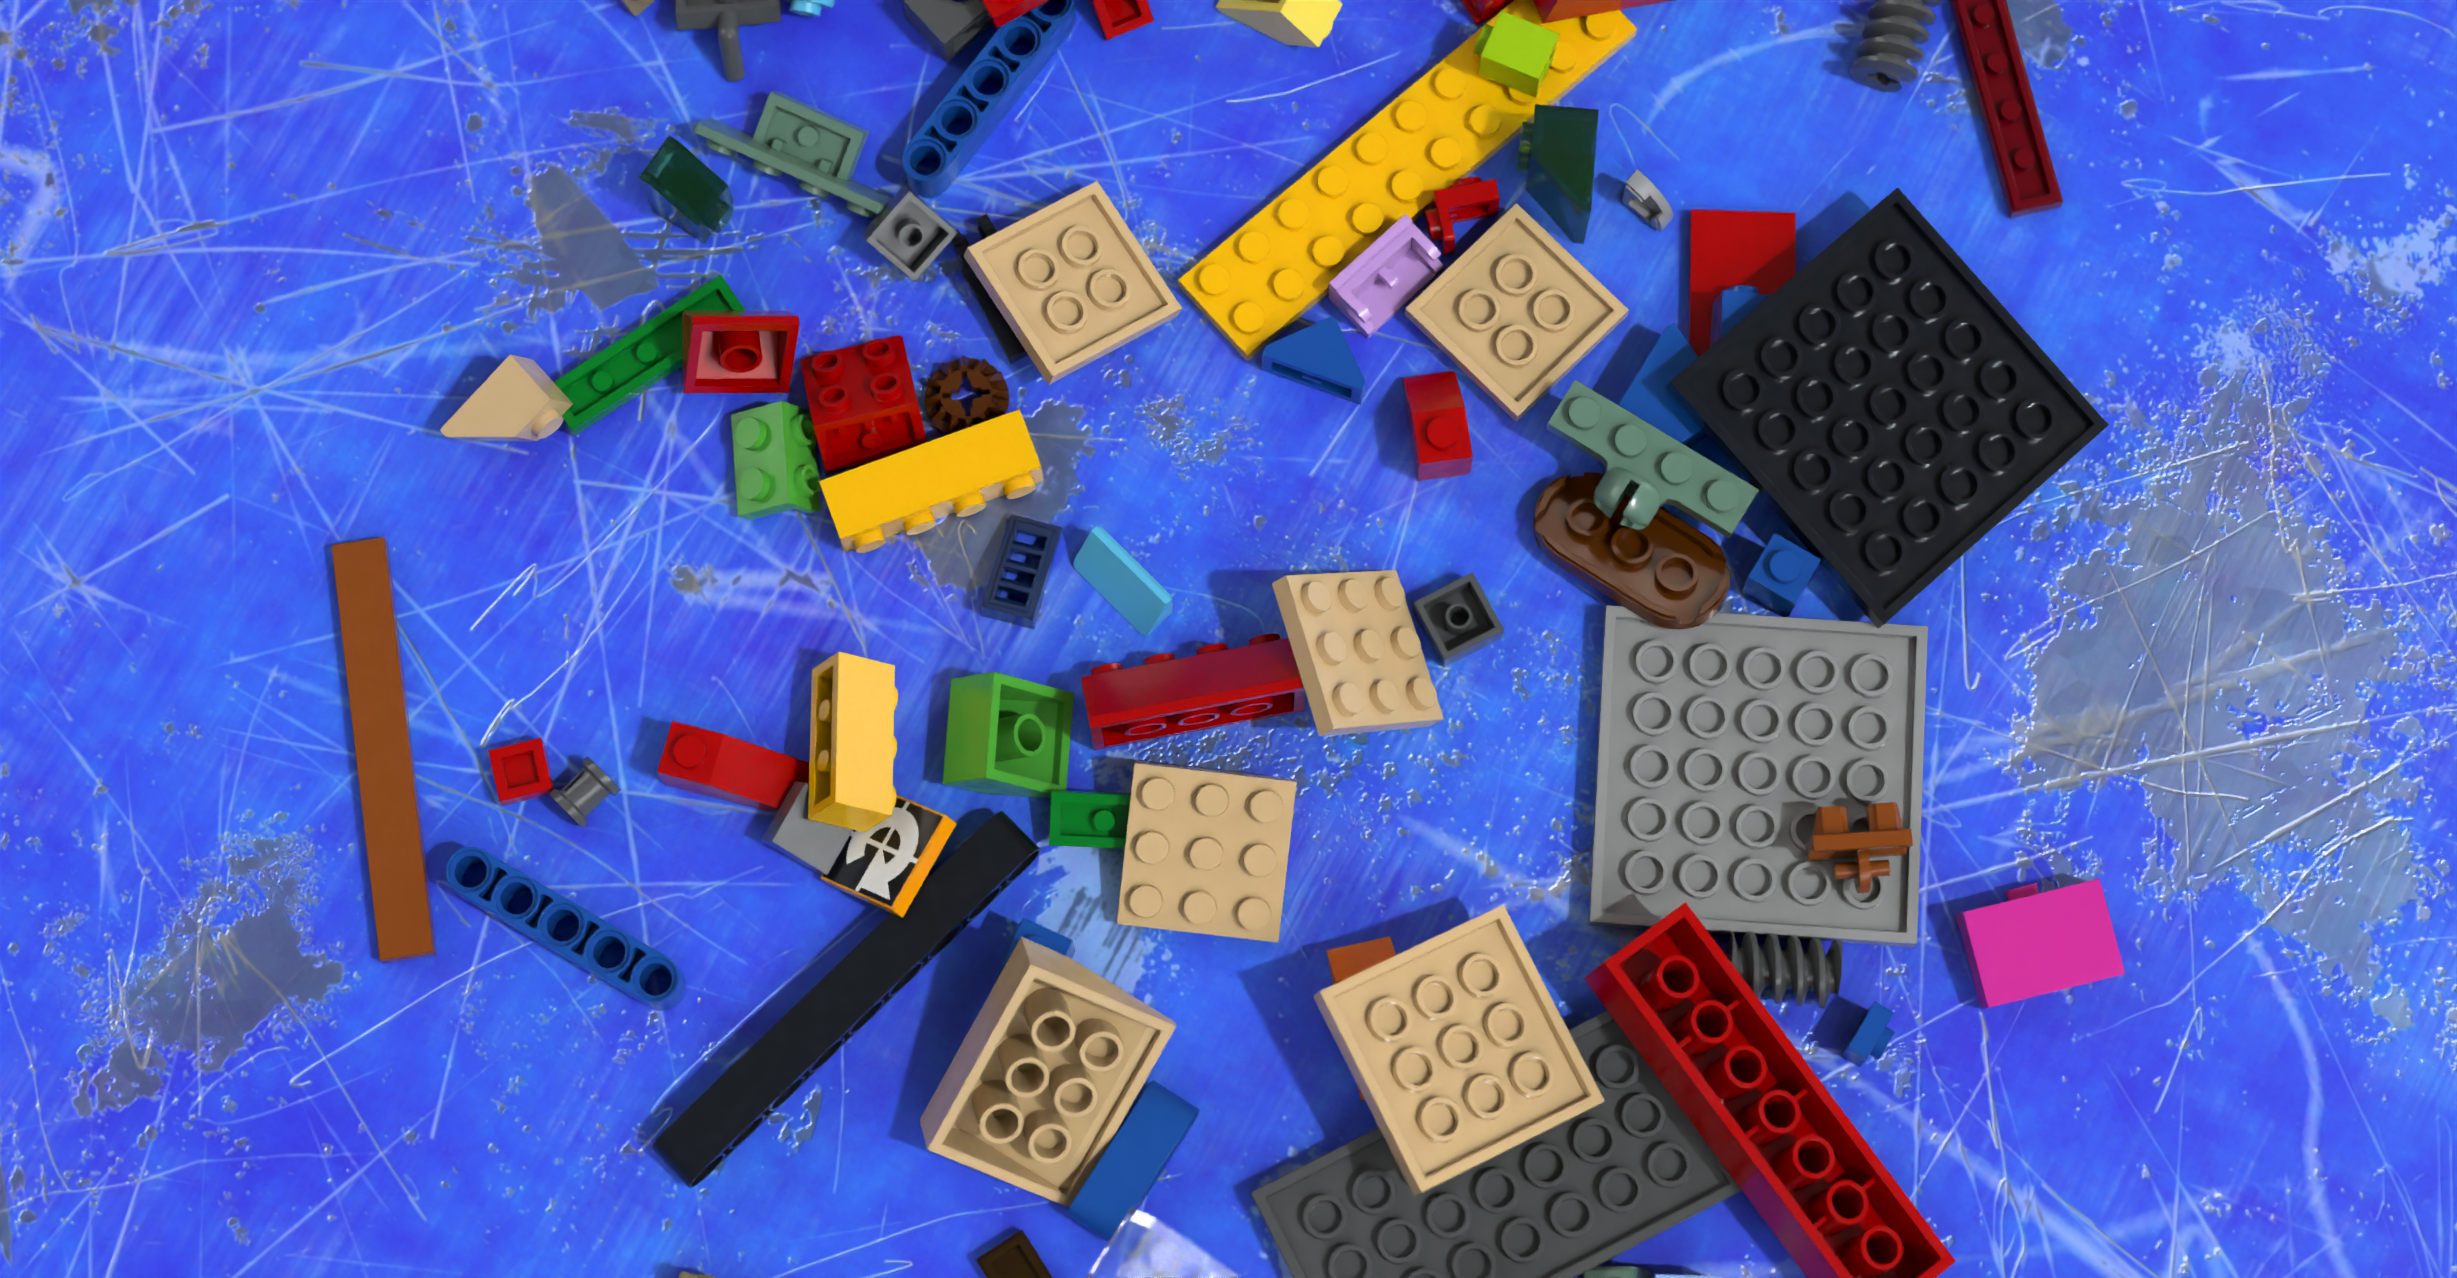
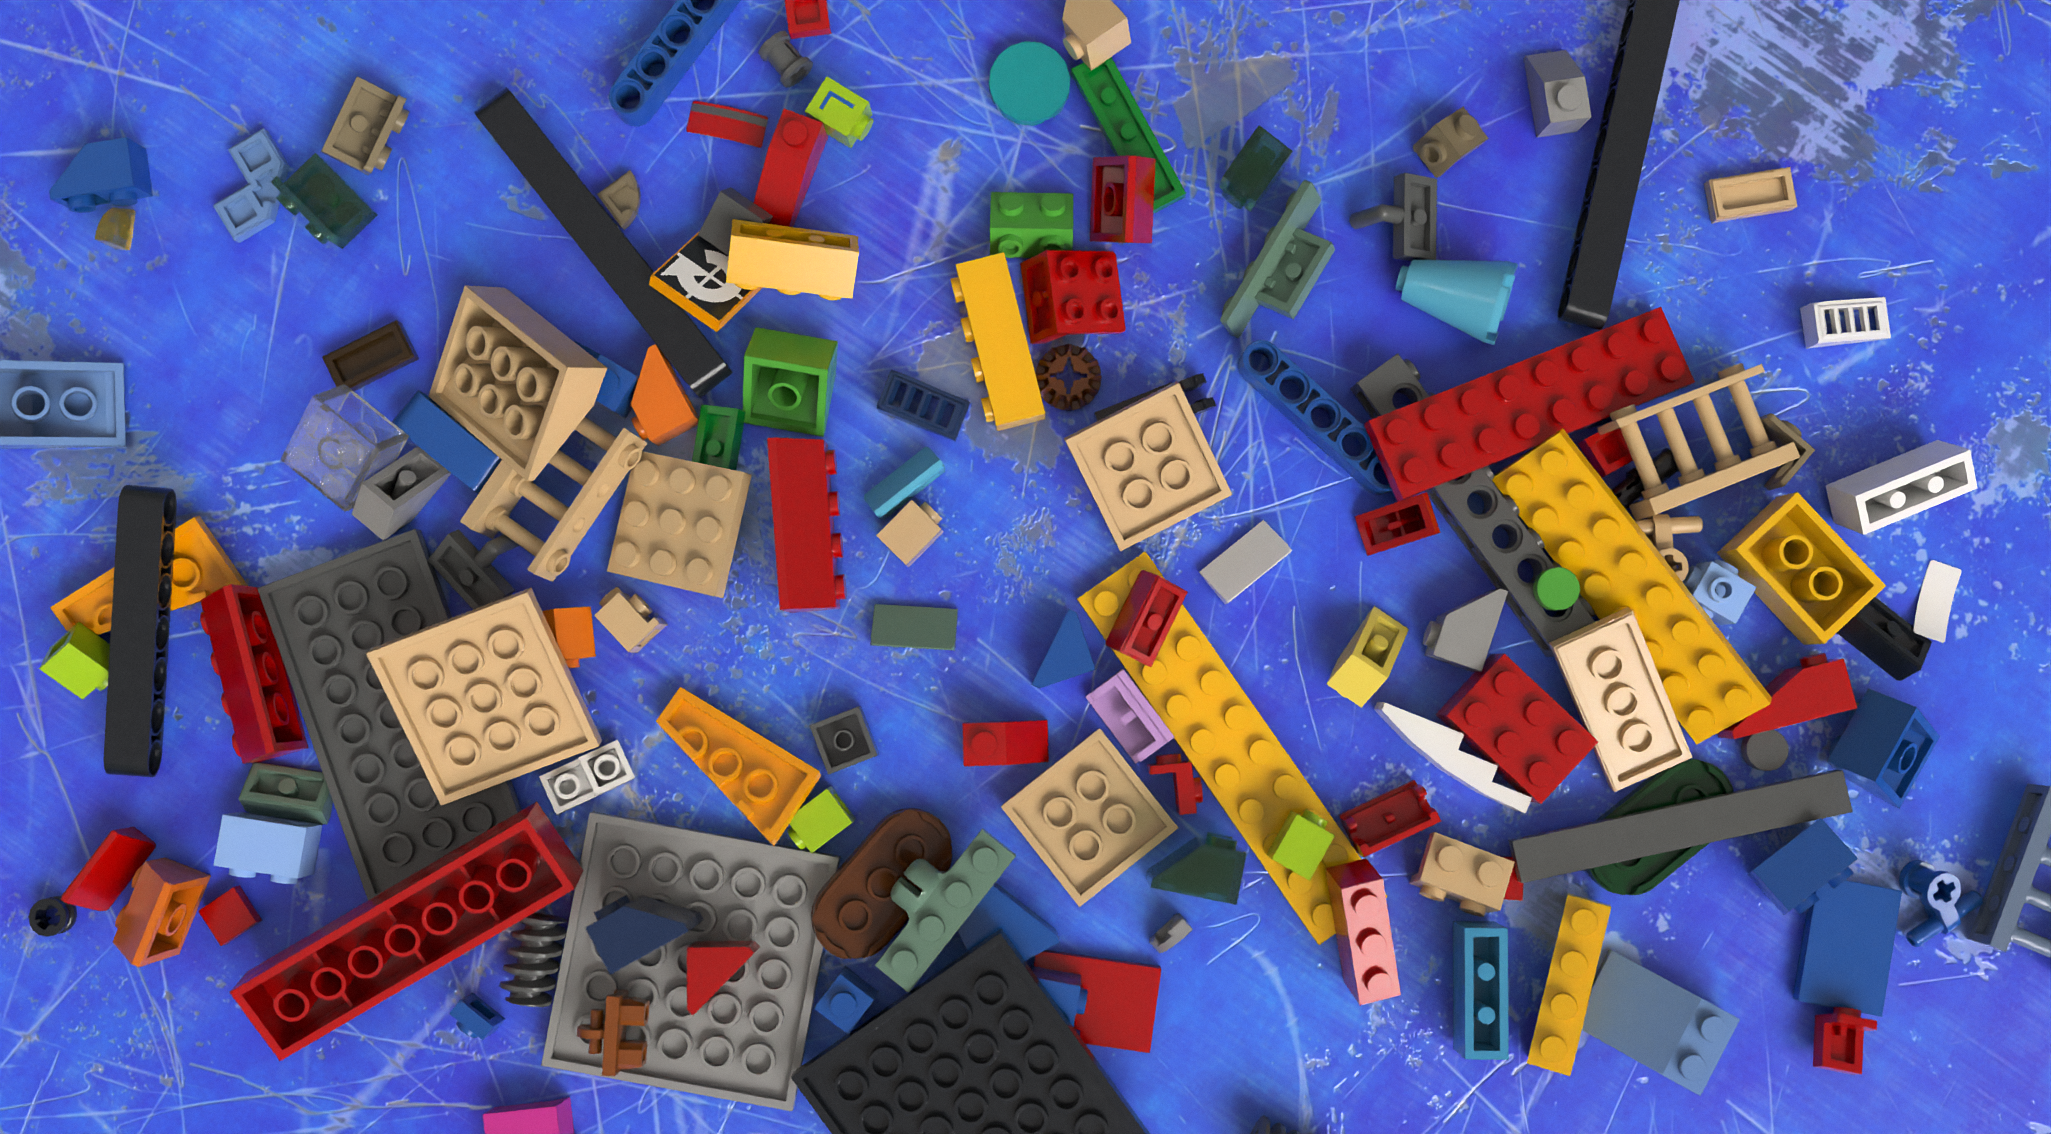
camera: 95 degrees right, 10 degrees up
dark grey piece [861,184,958,282] -> none
tan plate [1272,570,1444,736] -> none
none -> light grey slope [352,446,451,541]
none -> dark grey plate [428,529,520,609]
none -> tan fence [460,417,647,582]
none -> white slope [539,740,635,815]
none -> dark blue slope [585,895,704,975]
none -> tan brick [594,587,668,653]
none -> dark tan tile [597,170,641,230]
none -> orange slope [631,344,699,446]
none -> light orange wing [656,687,822,847]
none -> red sticker [686,101,768,148]
none -> red slope [687,941,760,1016]
none -> lime brick [787,786,856,854]
none -> lime brick [805,76,874,148]
none -> sand green slope [870,604,958,651]
none -> tan brick [876,500,943,567]
none -> teal tile [989,41,1071,126]
none -> red slope [1105,570,1188,667]
none -> white slope [1199,520,1293,604]

